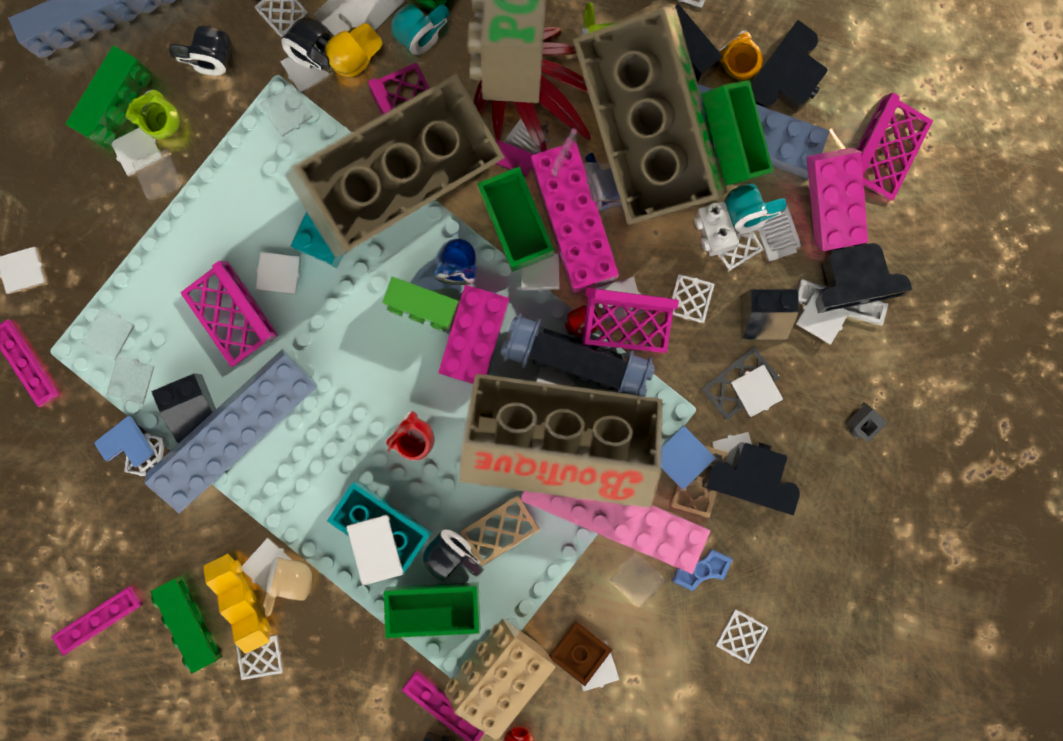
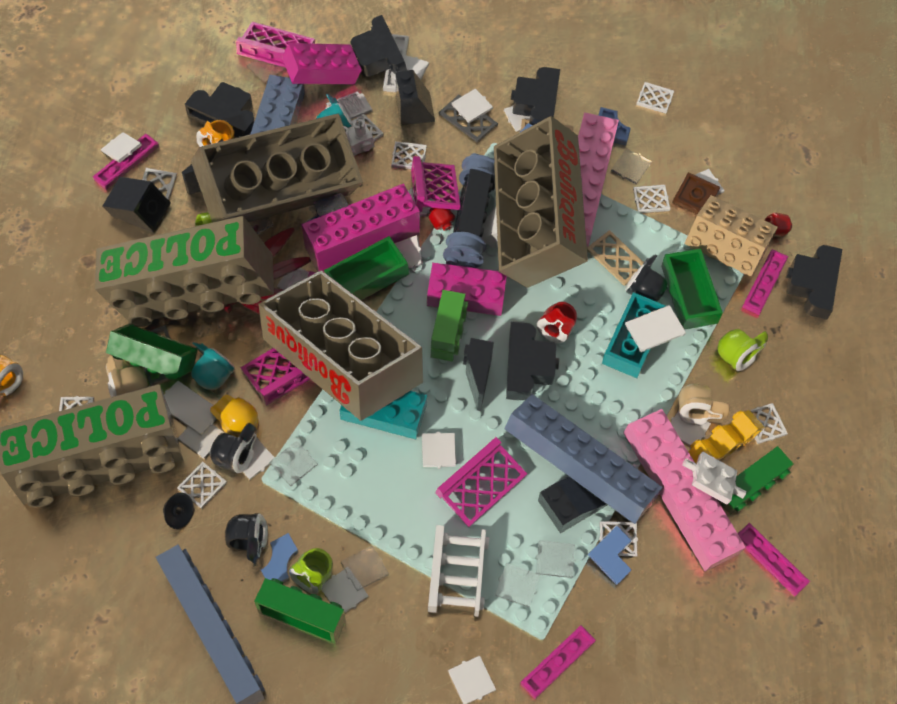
camera: 105 degrees left, 25 degrees down
clear blue piece [434,238,477,286] -> none
clear piece [552,129,577,177] -> none
green piece [701,80,774,186] -> none
dark grey brick [847,402,888,443] -> none
none -> medium blue tile [261,533,298,583]
none -> white fence [428,525,489,617]
none -> black slope [463,338,494,411]
none -> black brick [506,322,559,400]
none -> bright pink brick [624,409,746,571]
none -> white window [633,185,670,213]
none -> white plate [682,452,746,504]
none -> lime piece [717,329,768,371]

